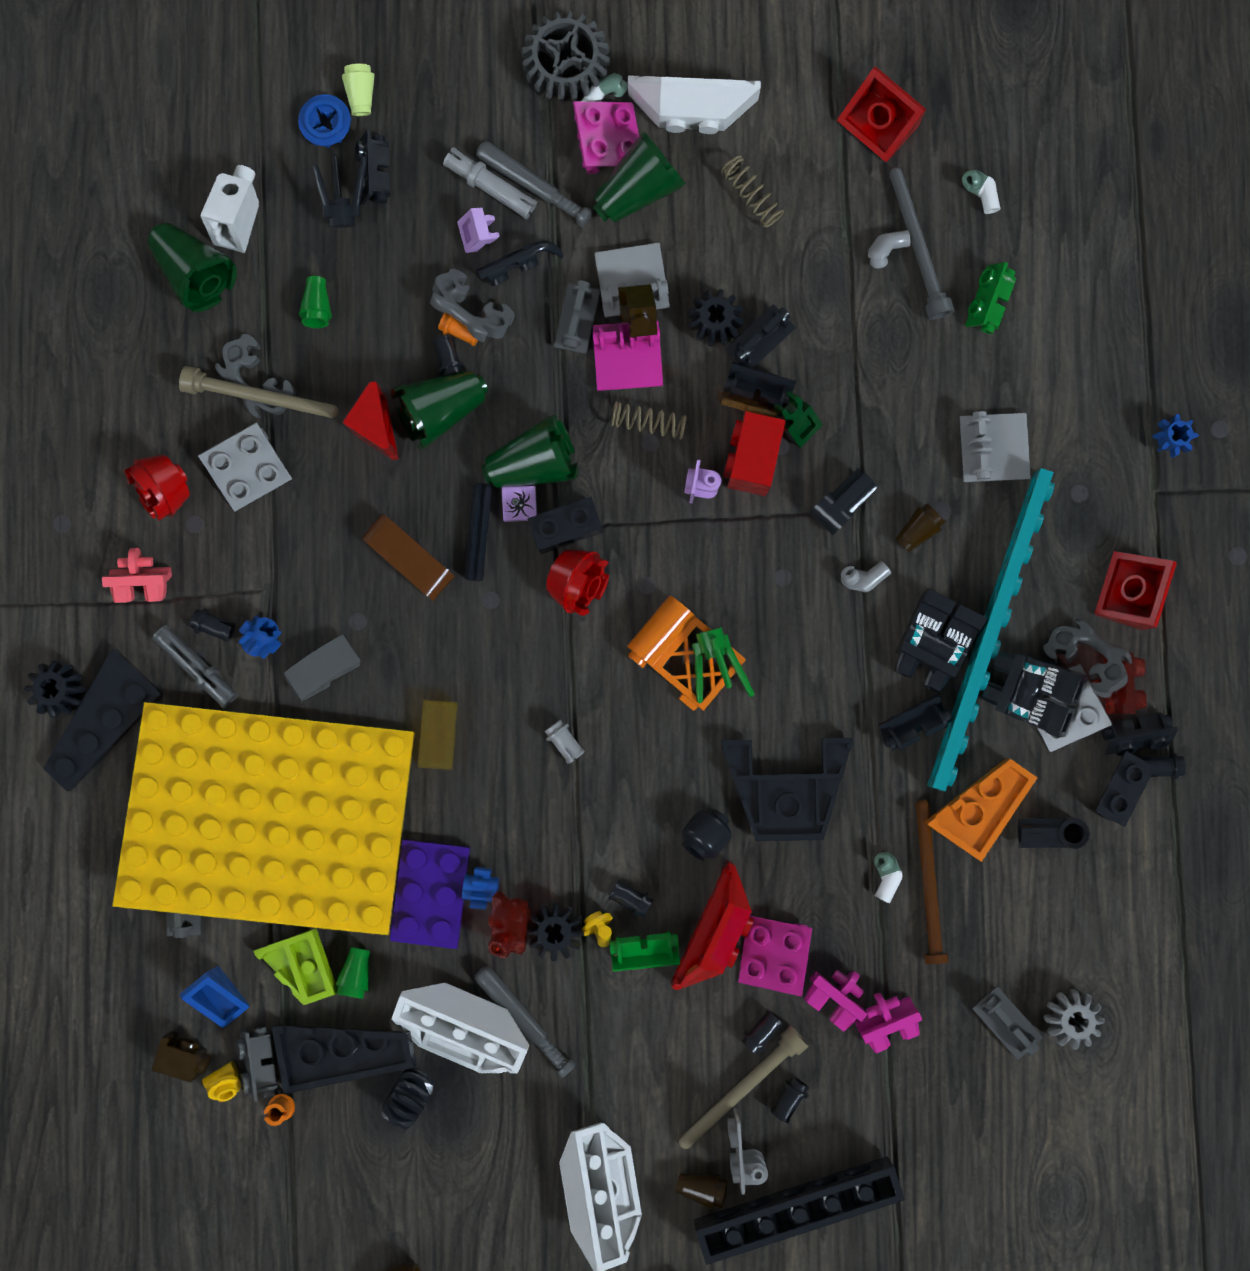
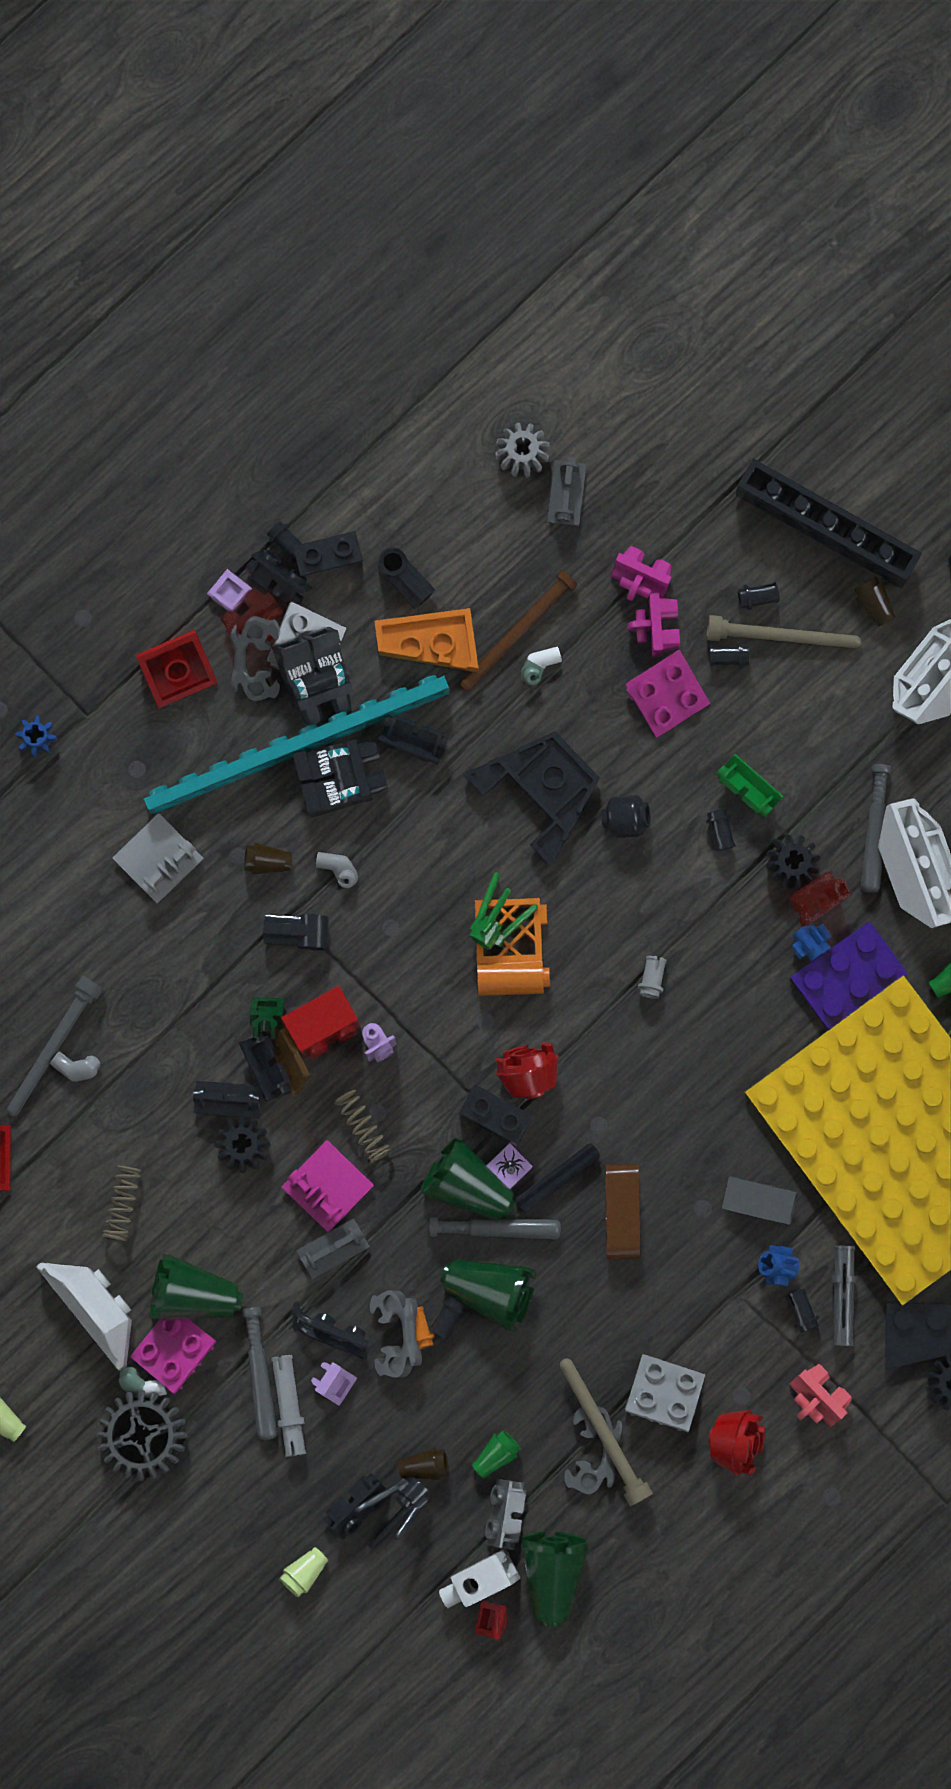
camera: 135 degrees left, 5 degrees down
blue gear [298,94,352,148] -> none
red slope [342,381,399,460] -> none
clear yellow plate [418,700,458,770] -> none
yellow plate [581,911,613,948] -> none
light grey hinge [595,243,670,318] -> none
dark brown brick [618,284,657,338] -> none
red wedge [670,860,754,990] -> none
light grey hinge [727,1107,768,1195] -> none
green hinge [965,262,1016,335] -> none
none -> lavender tile [207,569,253,615]
none -> dark brown cone [398,1447,449,1480]
none -> dark grey piece [429,1217,561,1240]
none -> red slope [475,1601,507,1640]
none -> dark grey hinge [485,1479,527,1550]

